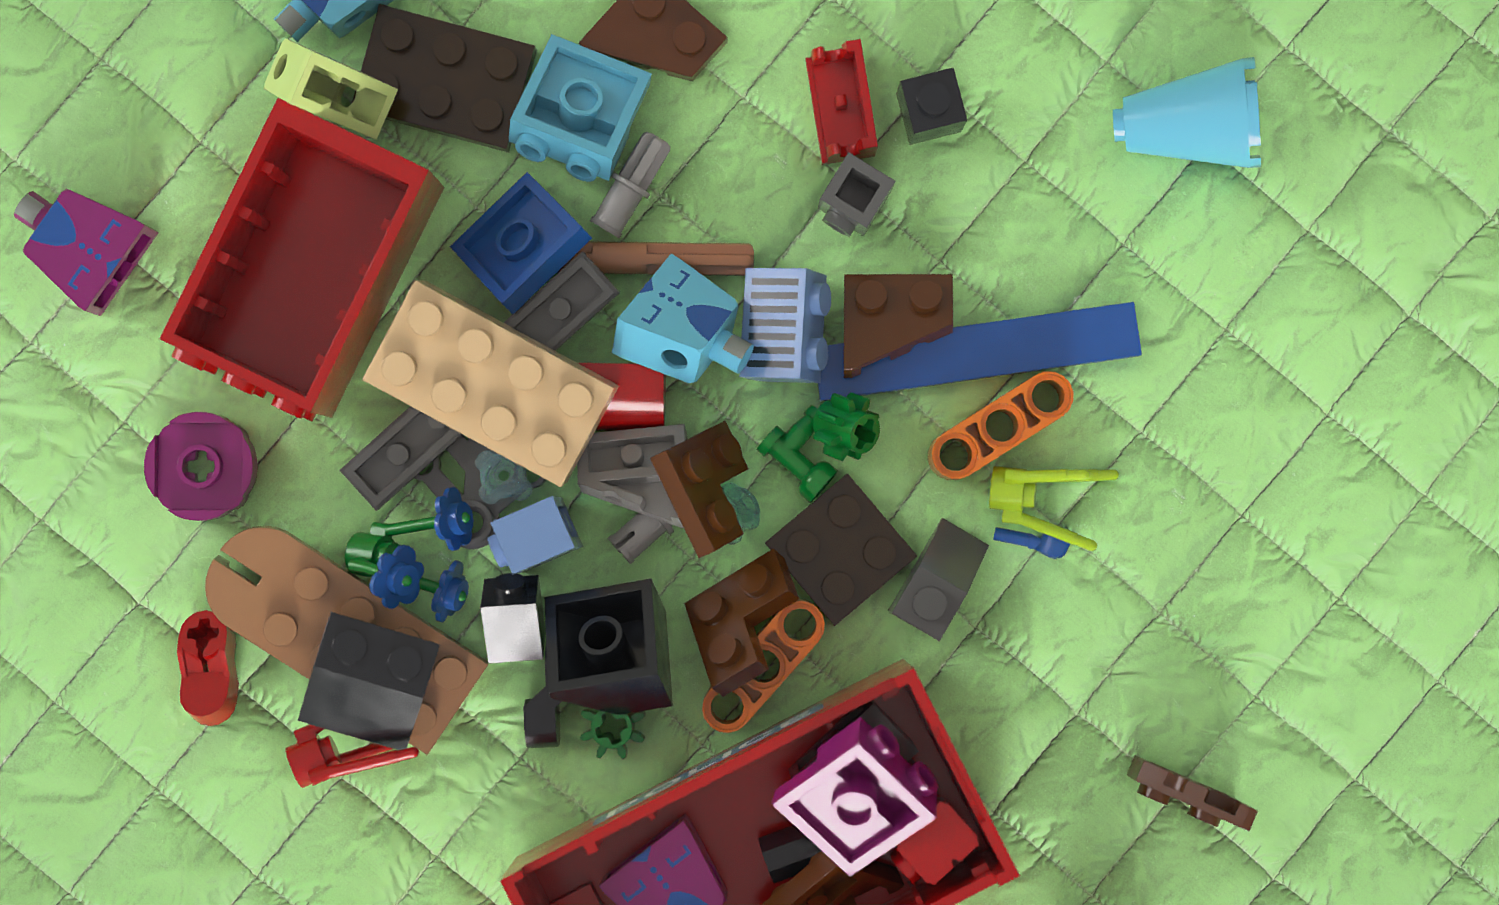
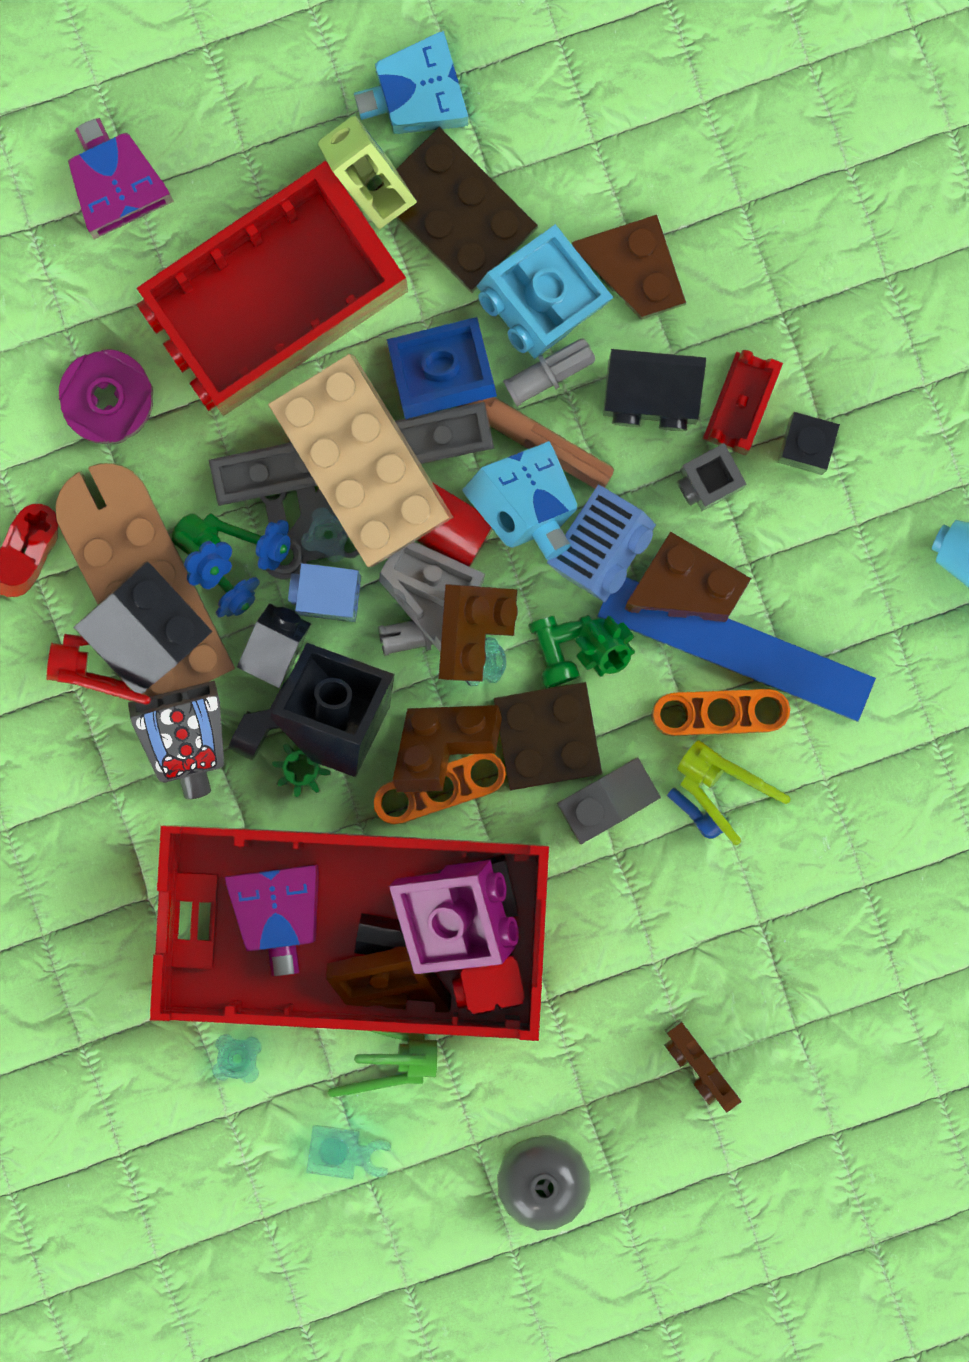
camera: 30 degrees right, 0 degrees up
none -> torso [128,680,224,799]
none -> black slope [603,349,706,431]

